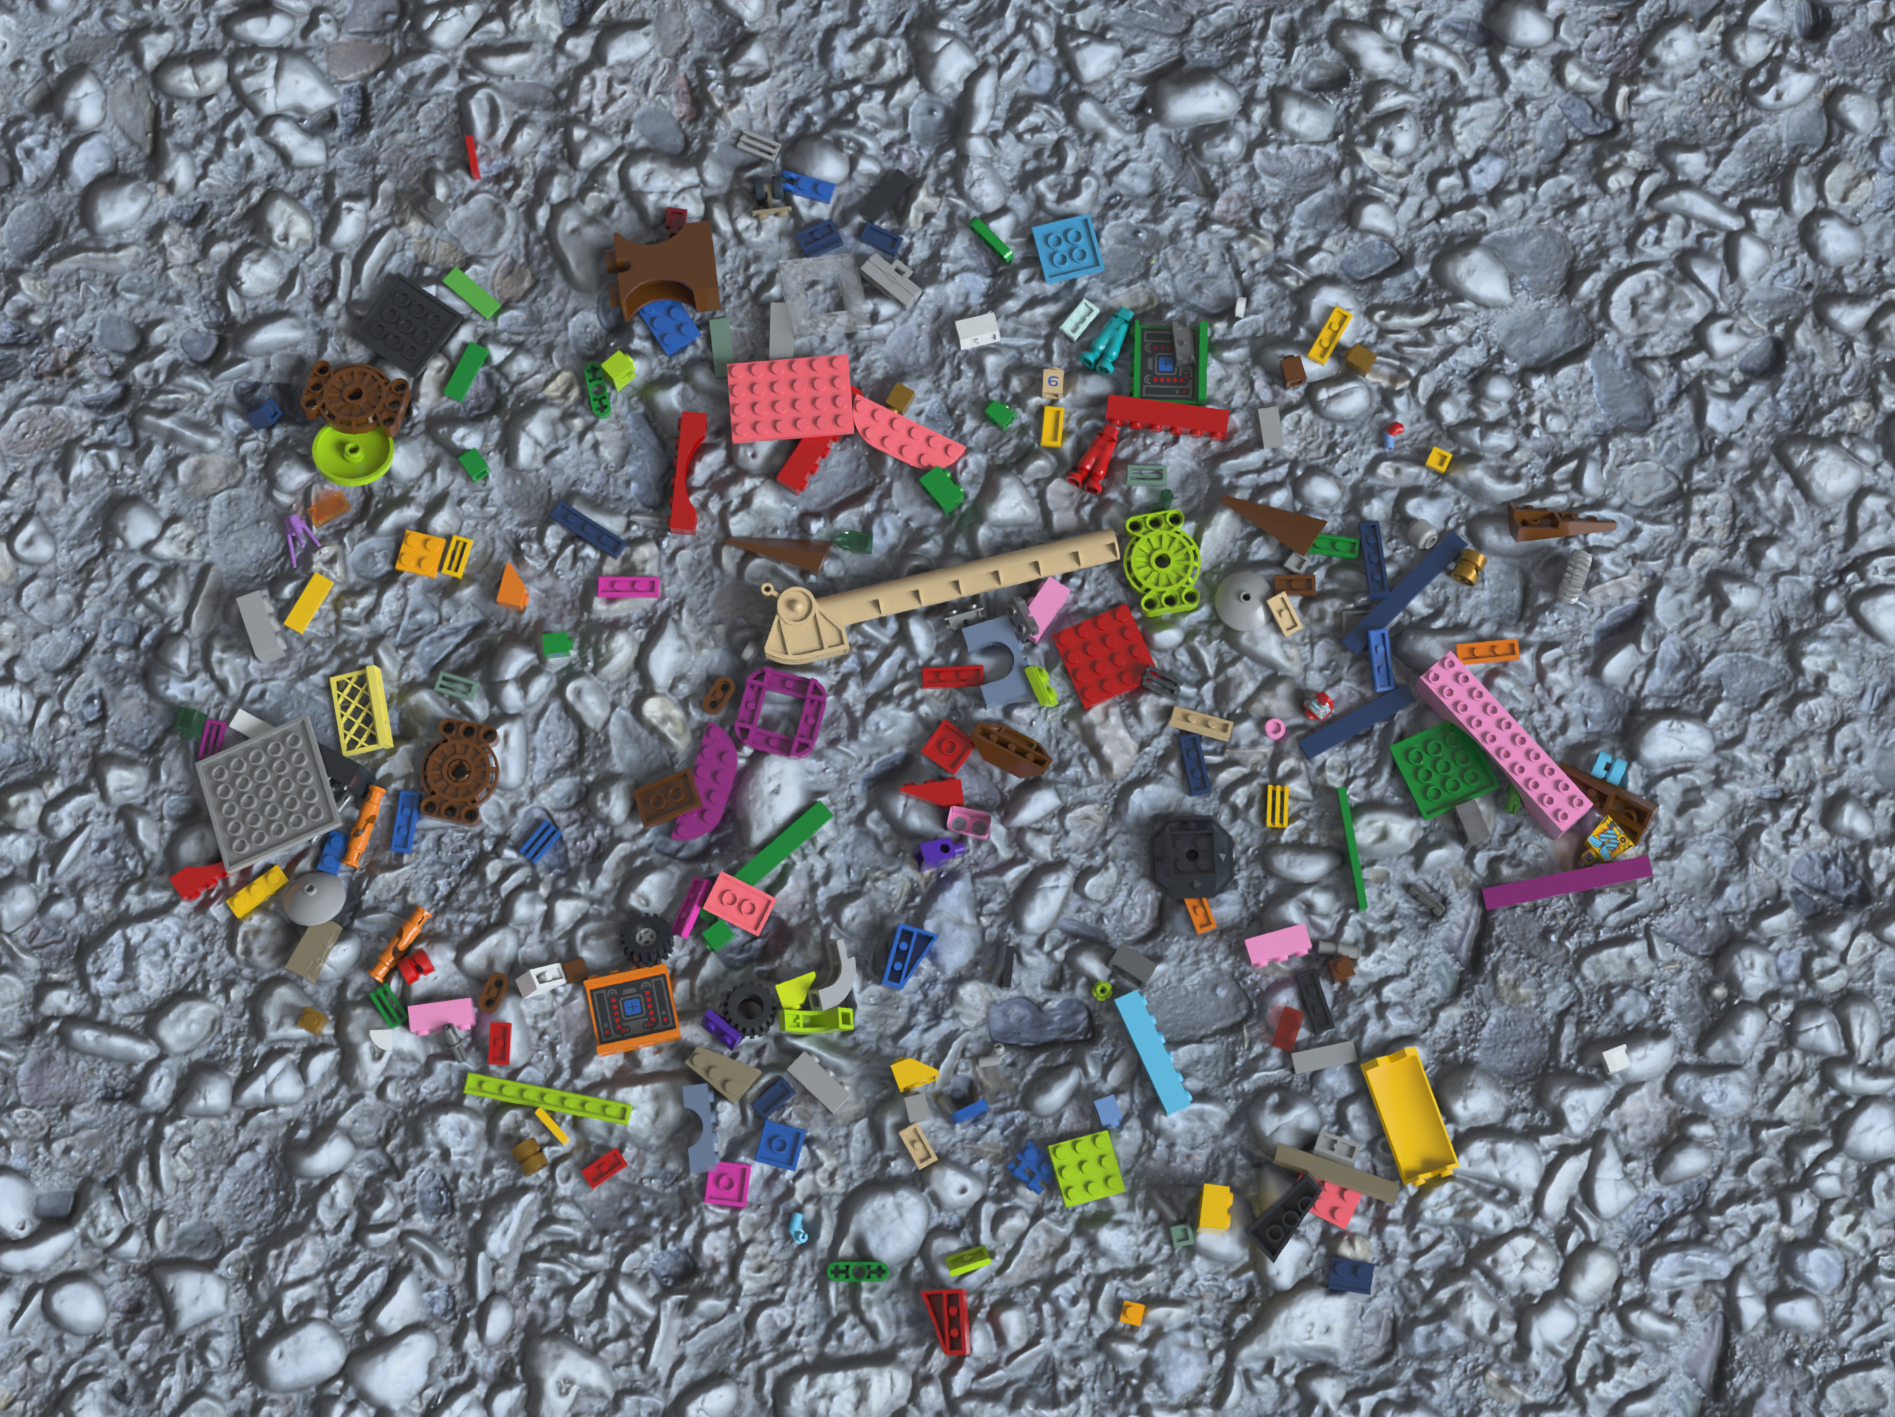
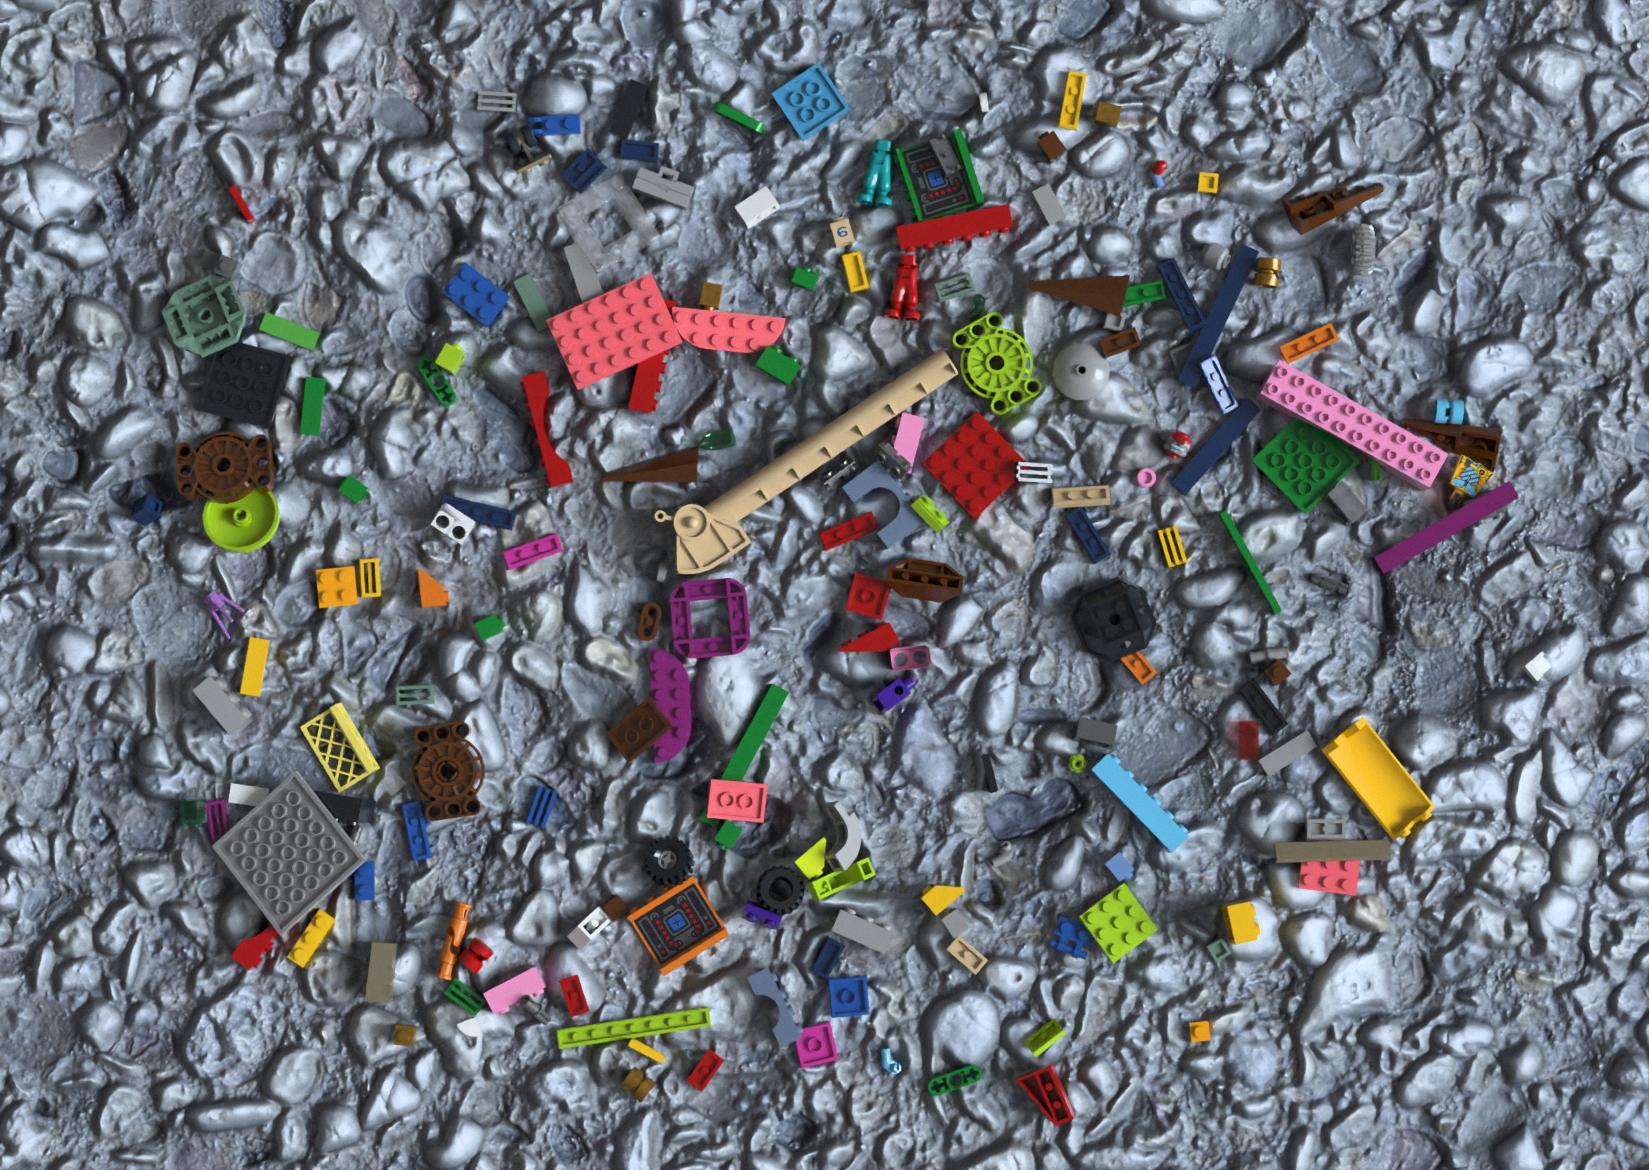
camera: 20 degrees left, 10 degrees up
light grey dish [284,872,346,926] -> none
clear orange plate [306,490,352,529] -> none
orange piece [341,785,386,869] -> none
reddish brown plate [478,973,509,1014] -> none
reddish brown brick [605,220,721,322] -> none
dark red plate [665,207,688,240] -> none
dark pink tile [671,876,712,939] -> none
dark tan wedge [685,1046,762,1105] -> none
blue wedge [879,923,939,992] -> none
blue beam [949,1099,989,1126] -> none
light aqua plate [1059,298,1100,342] -> none
bright pink brick [1243,923,1312,969] -> none
black wedge [1245,1171,1323,1264] -> none
tan plate [1265,591,1303,637] -> none
dark blue plate [1327,1257,1374,1295] -> none
none -> sand green piece [162,276,247,358]
none -> white piece [430,503,477,545]

